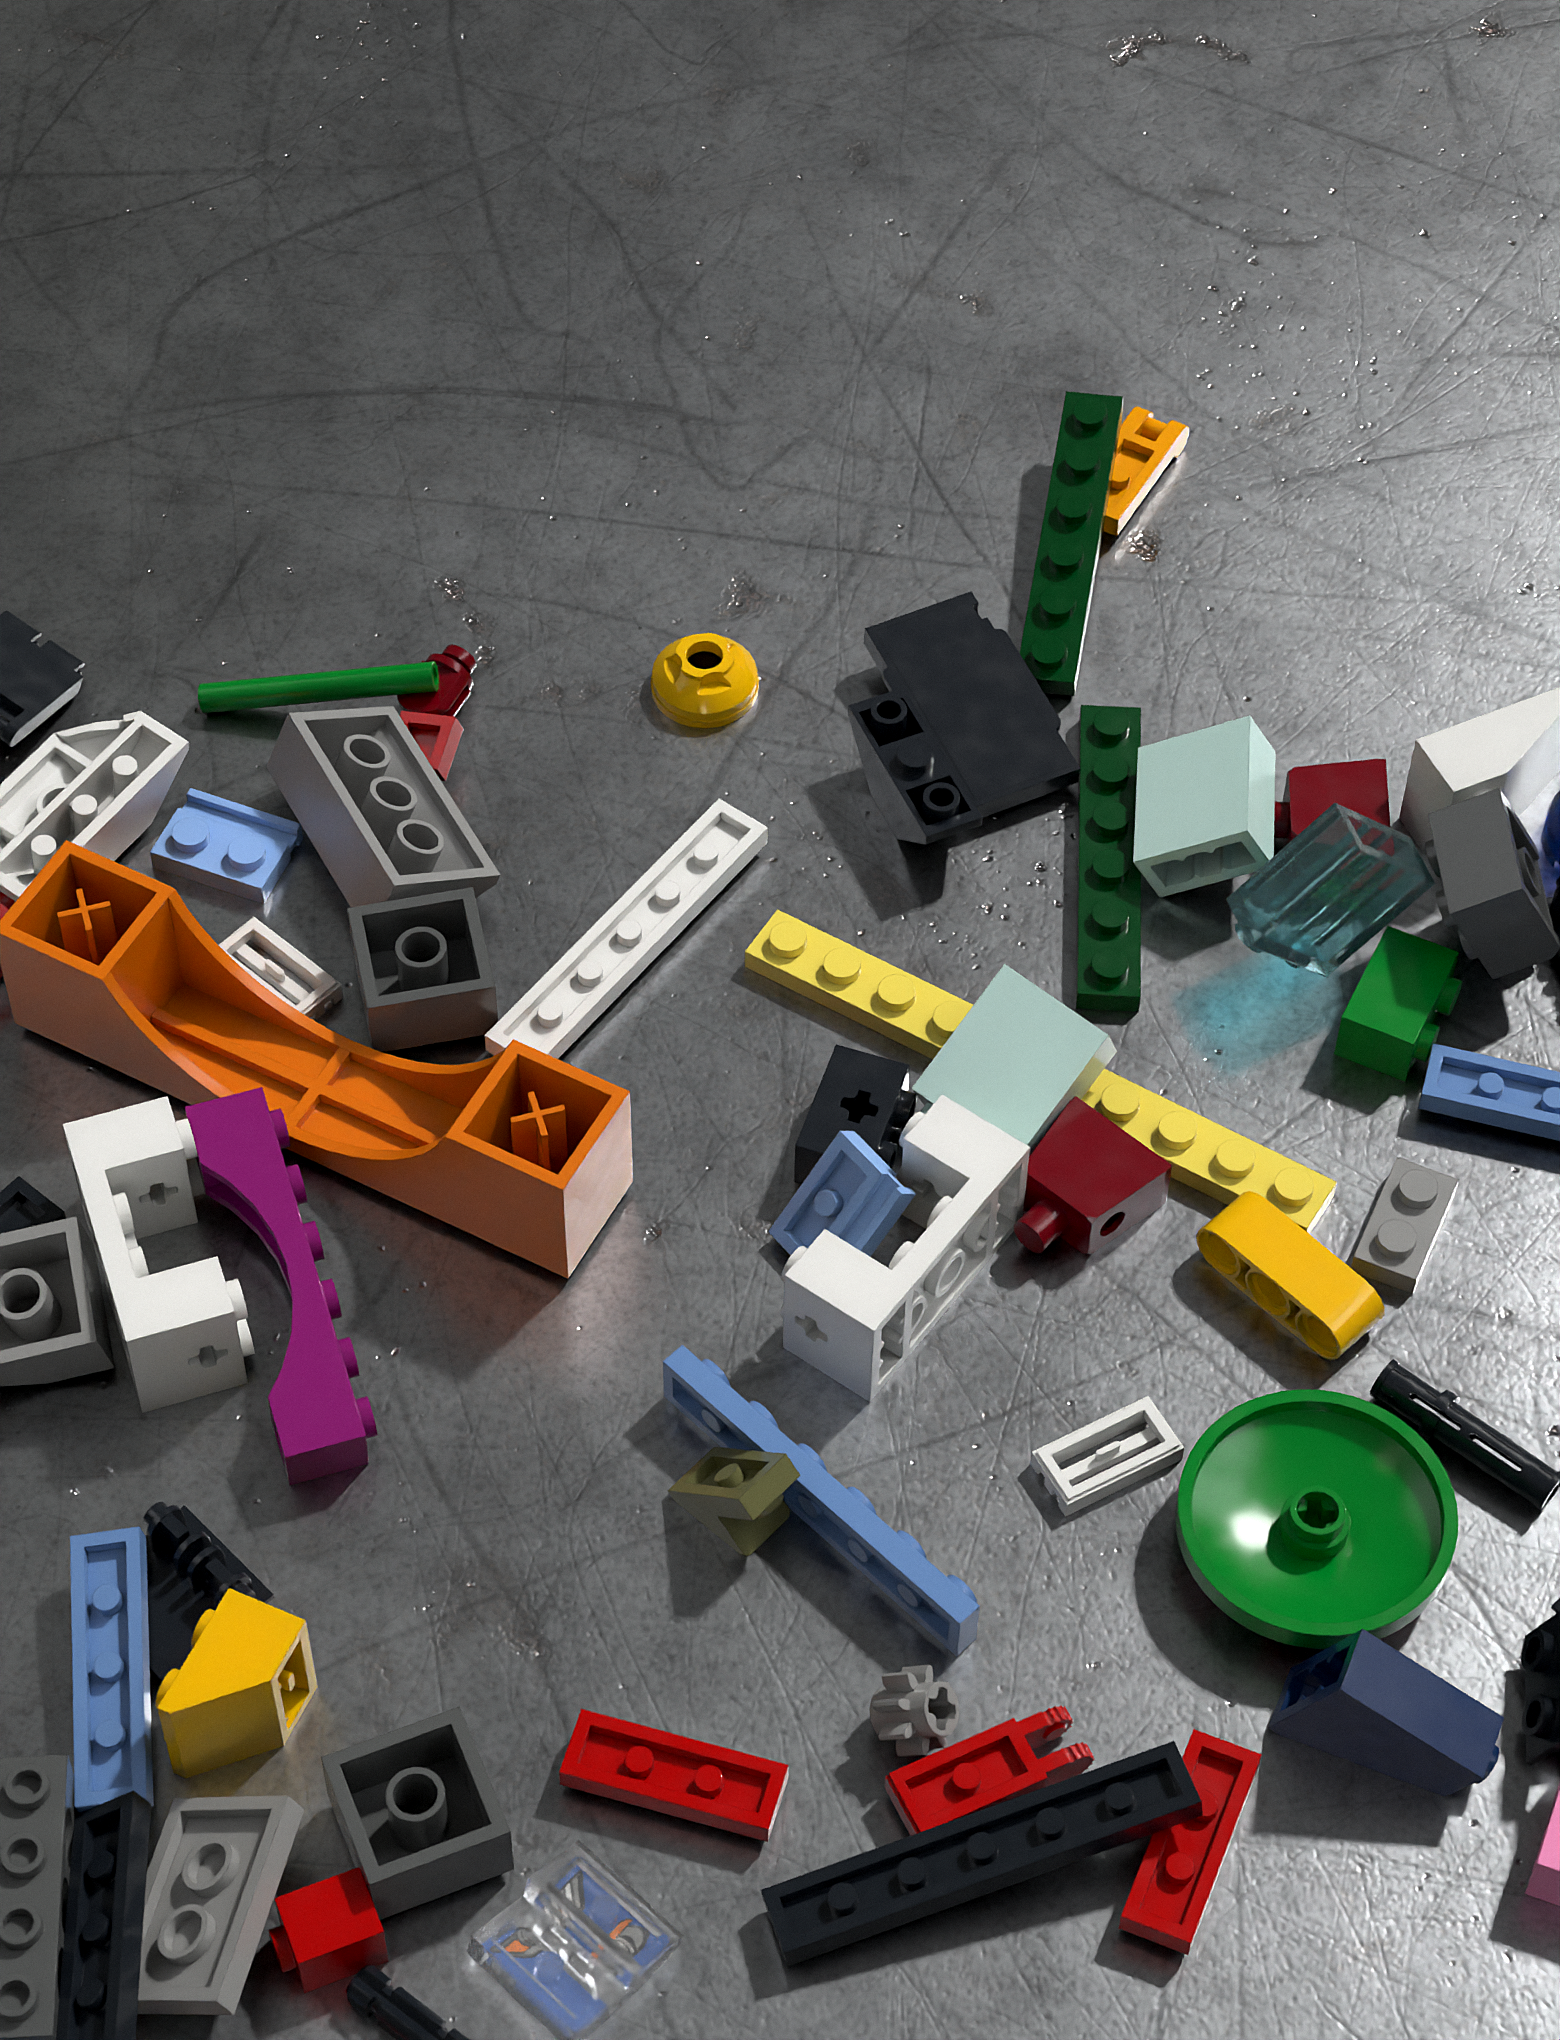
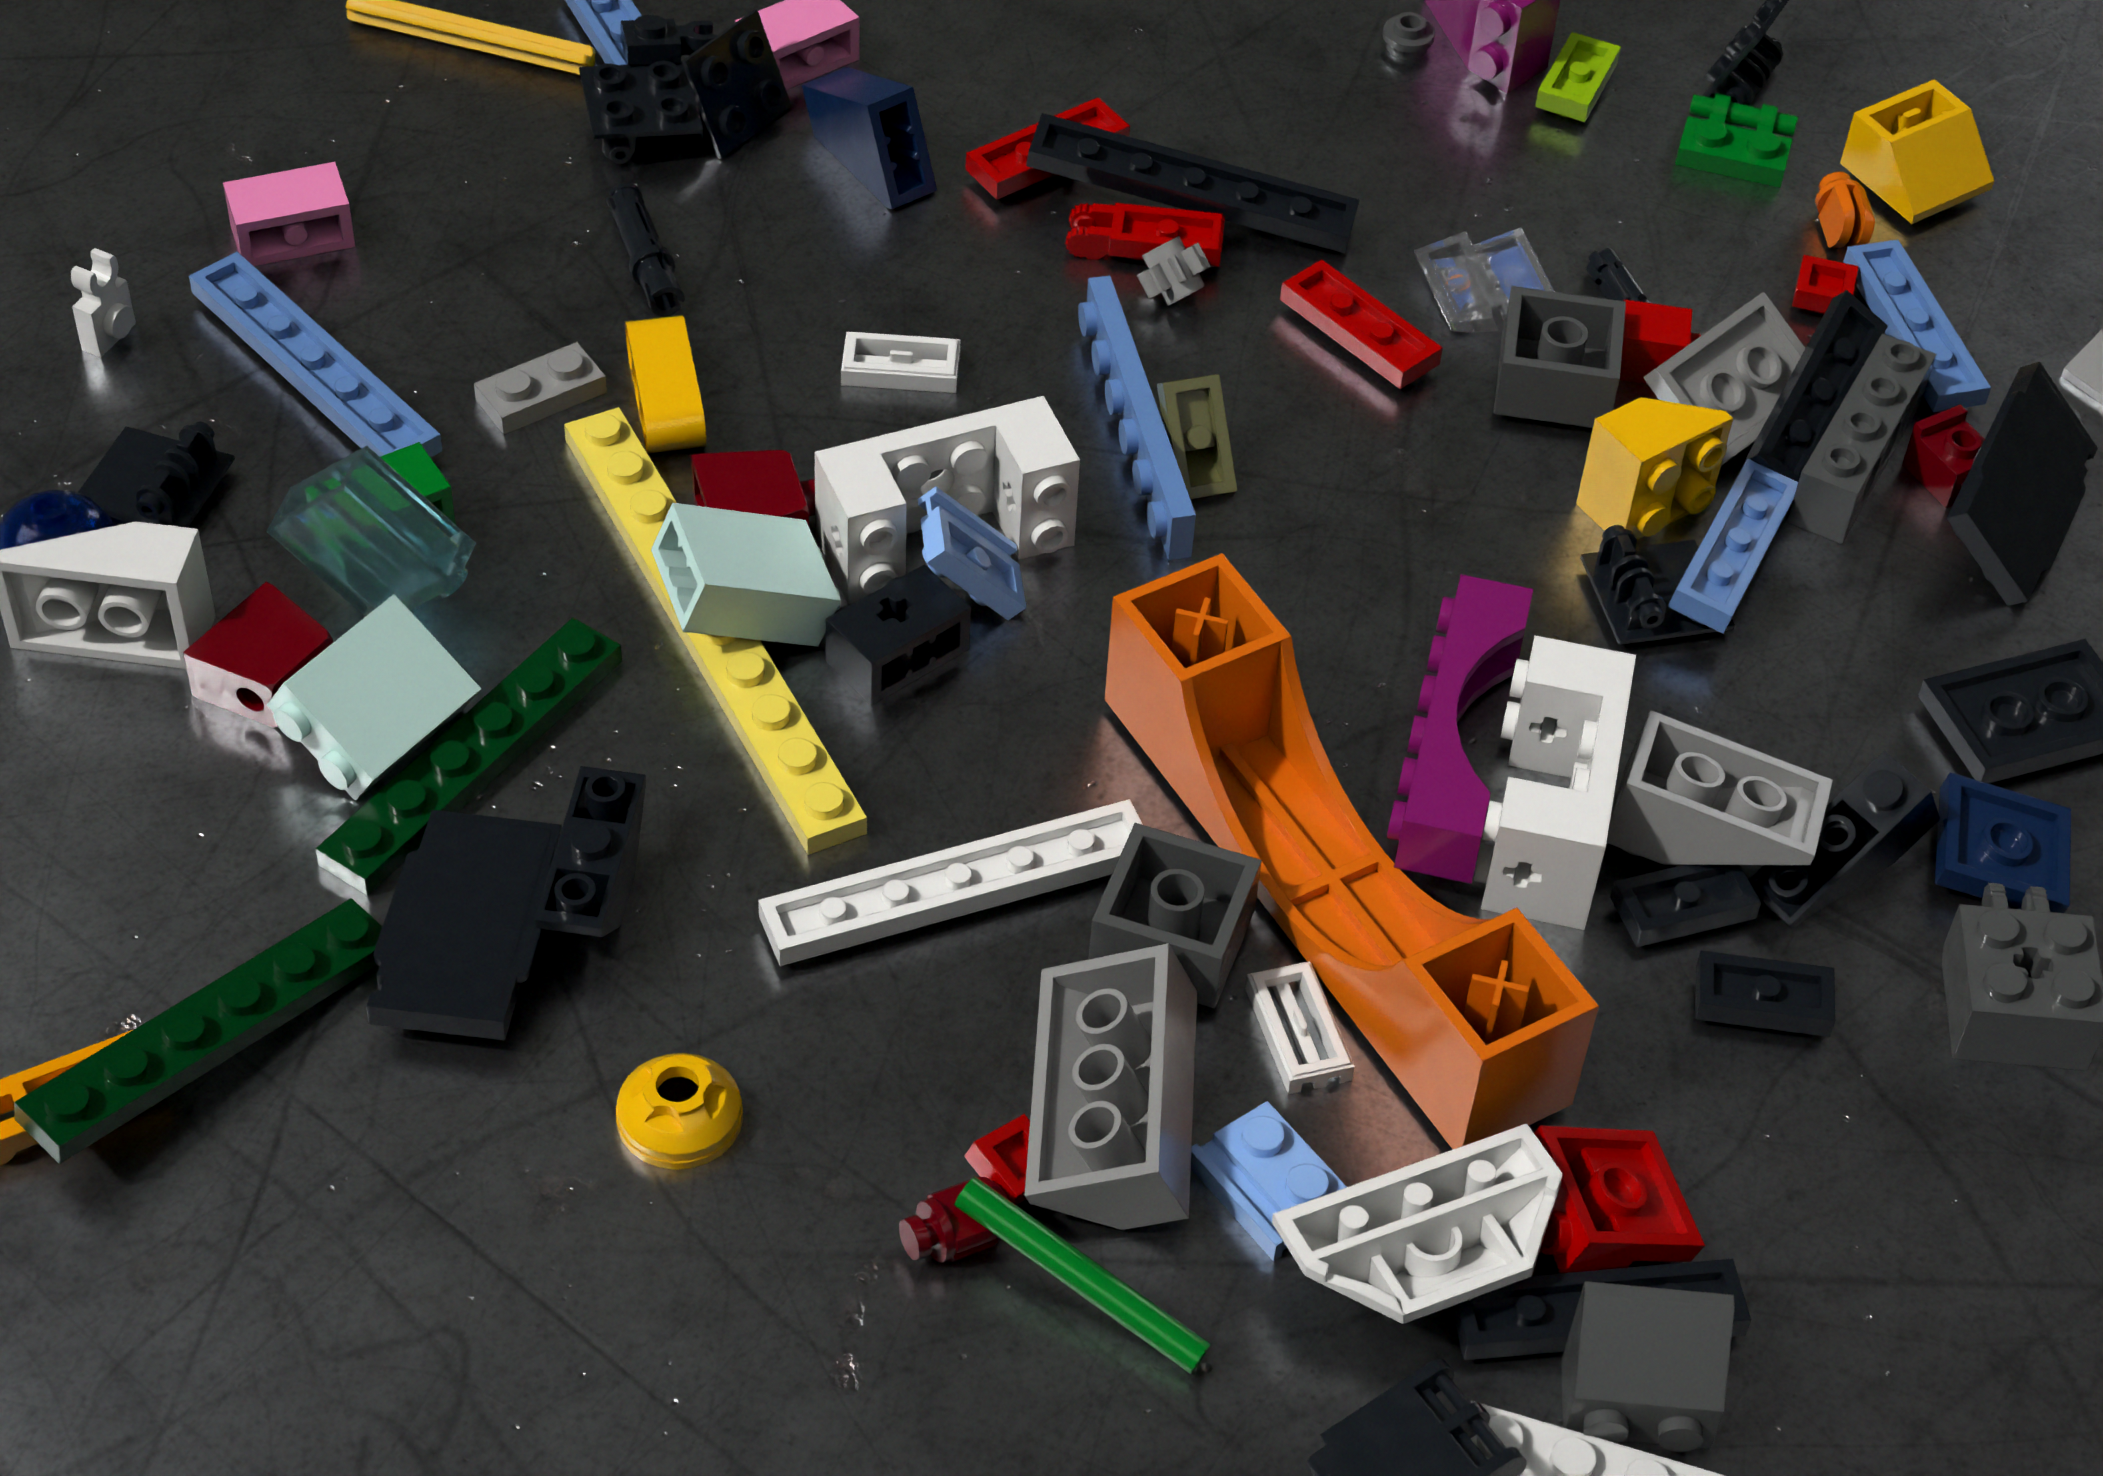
camera: 150 degrees left, 5 degrees down
green dish [1175,1389,1459,1649] -> none
dark grey hinge [1425,788,1560,979] -> none

